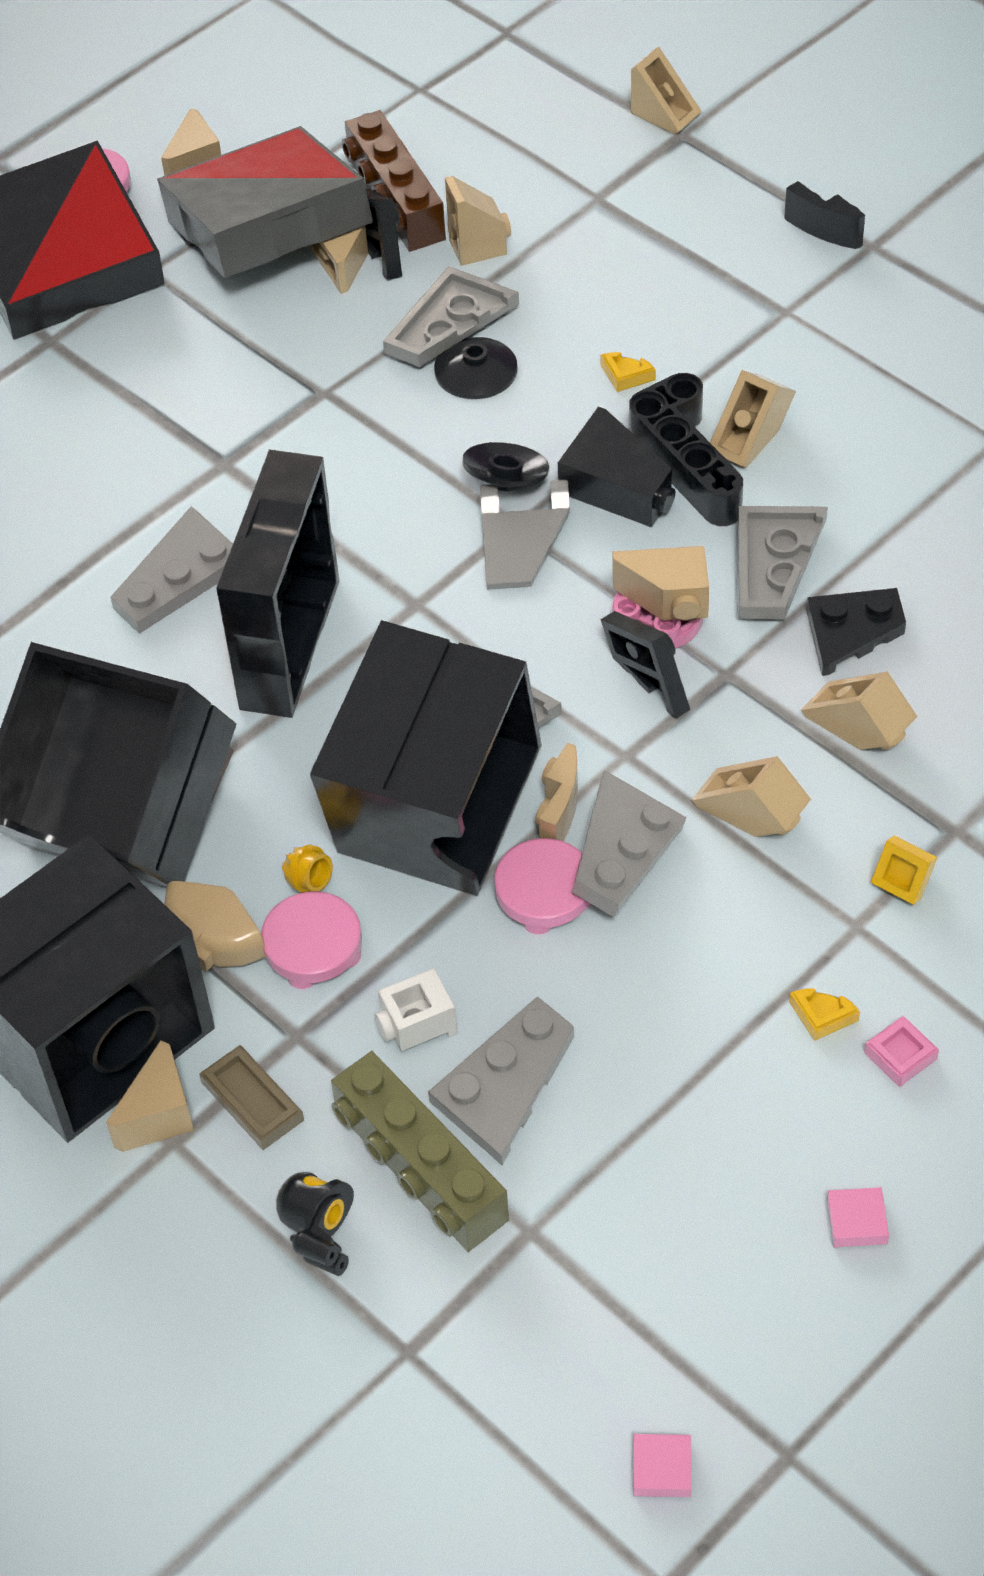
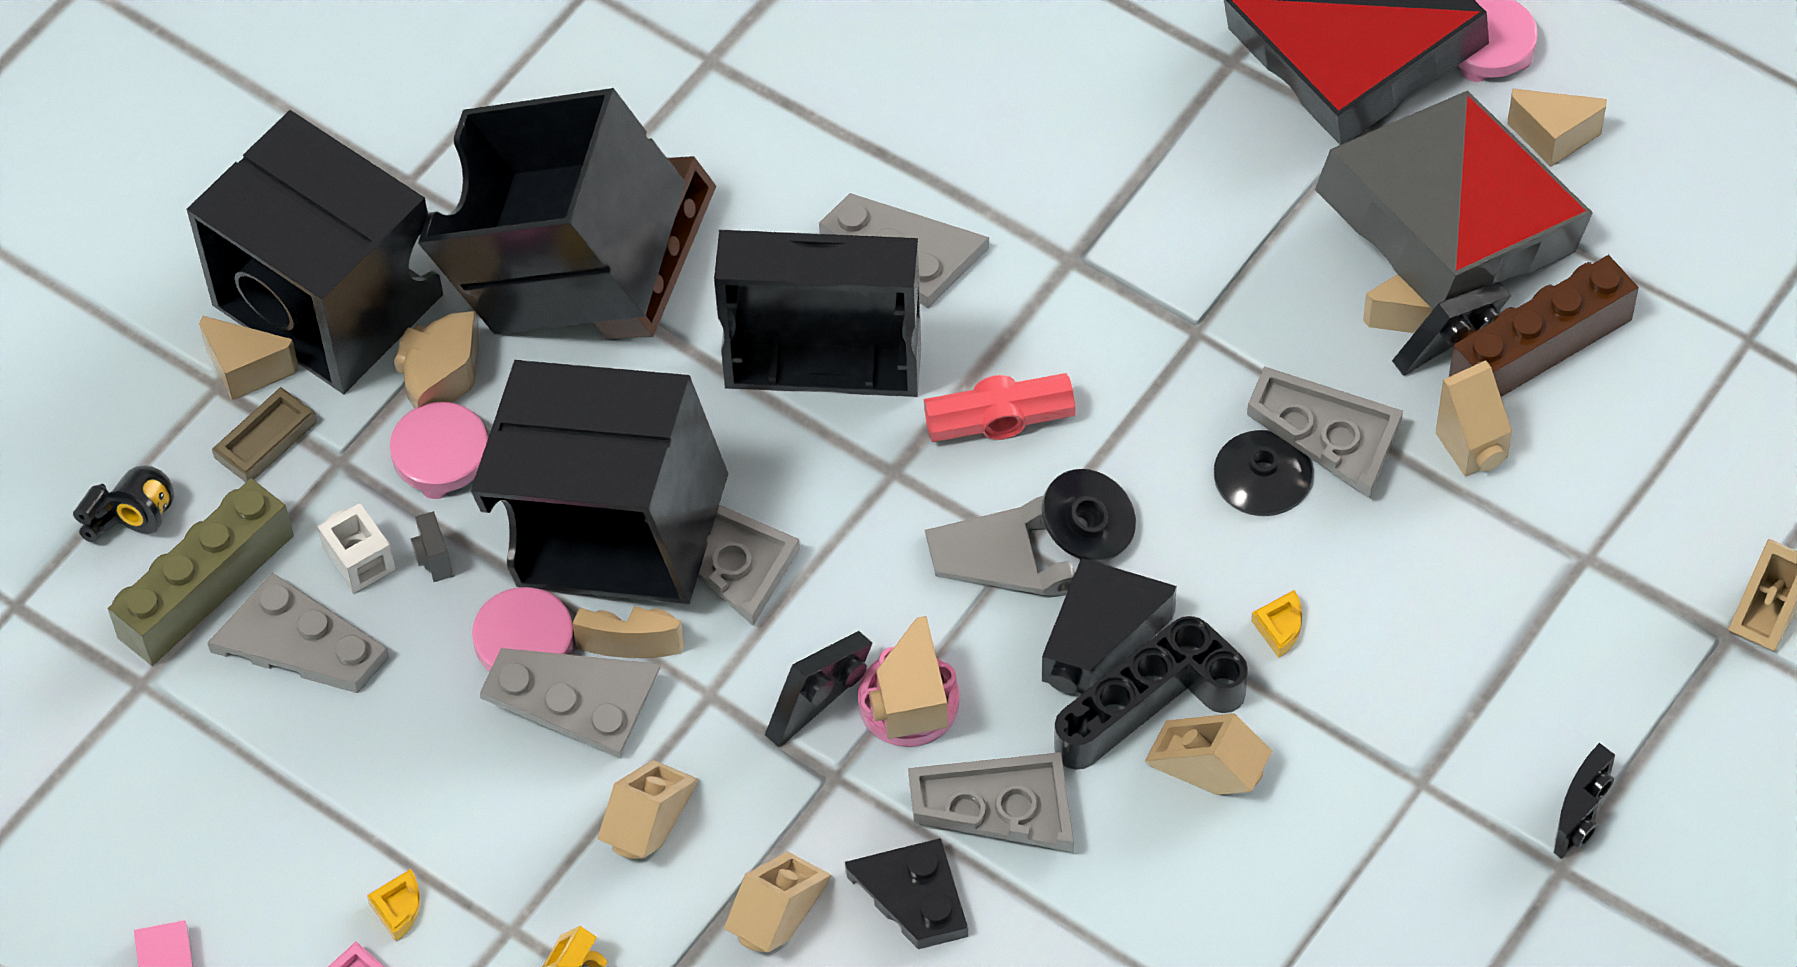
camera: 80 degrees right, 5 degrees up
none -> dark grey plate [410,511,453,582]
none -> coral piece [923,373,1075,442]

